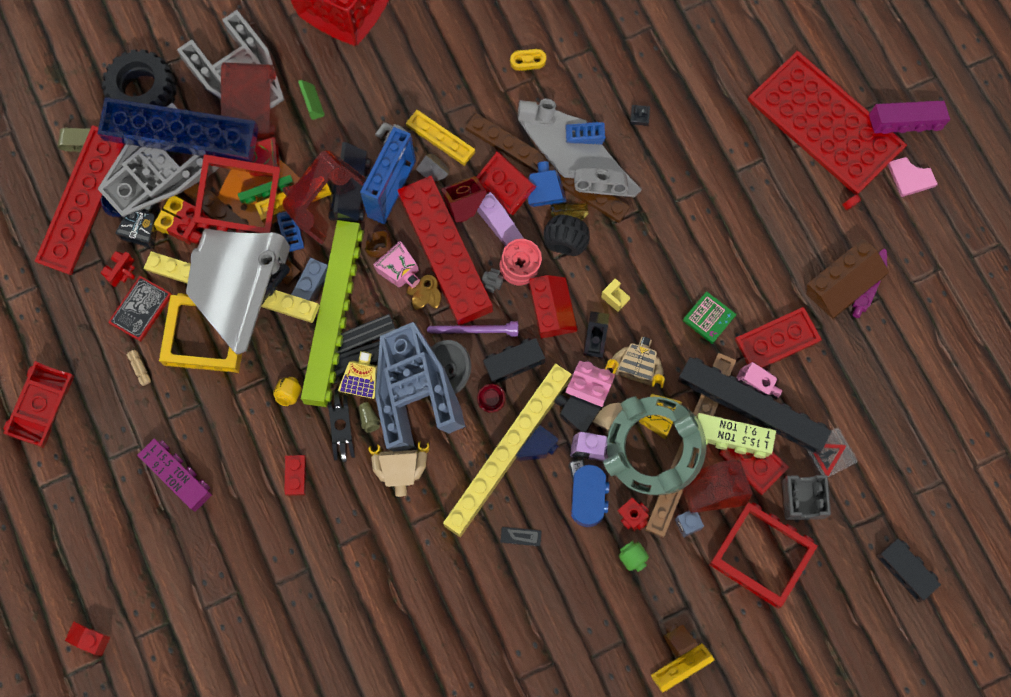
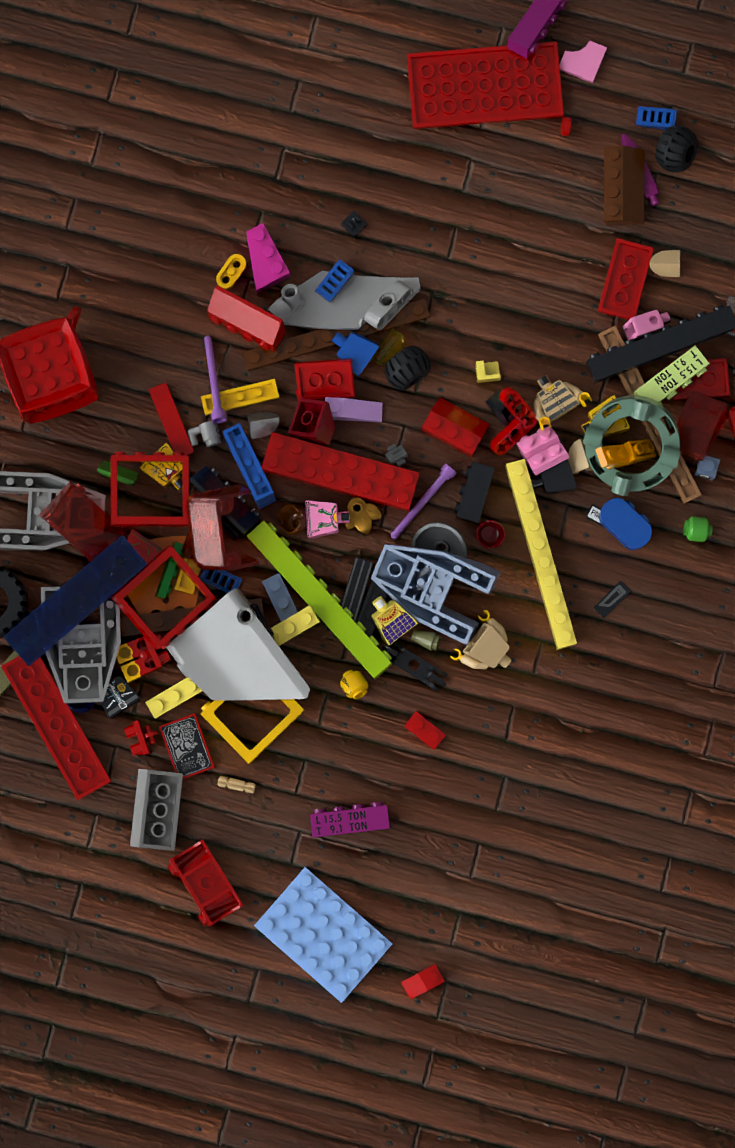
camera: 50 degrees left, 10 degrees up
coral wheel [499,239,542,286] -> none
clear blue slope [516,425,559,461] -> none
lavender torso [570,432,608,461] -> none
red brick [618,497,649,531] -> none
green tile [683,291,737,344] -> none
none -> red window [110,452,189,527]
none -> light grey slope [130,769,183,851]
none -> yellow torso [140,443,182,490]
none -> red tile [148,383,194,456]
none -> medium lavender piece [204,336,227,423]
none -> slope [207,285,286,352]
none -> dark pink wedge [246,223,290,294]
none -> light blue plate [254,867,392,1003]
none -> red beam [490,387,537,456]
none -> light orange slope [595,439,657,469]
none -> blue slope [636,106,677,130]
none -> tan brick [649,250,680,277]
none -> black wheel [655,125,698,173]

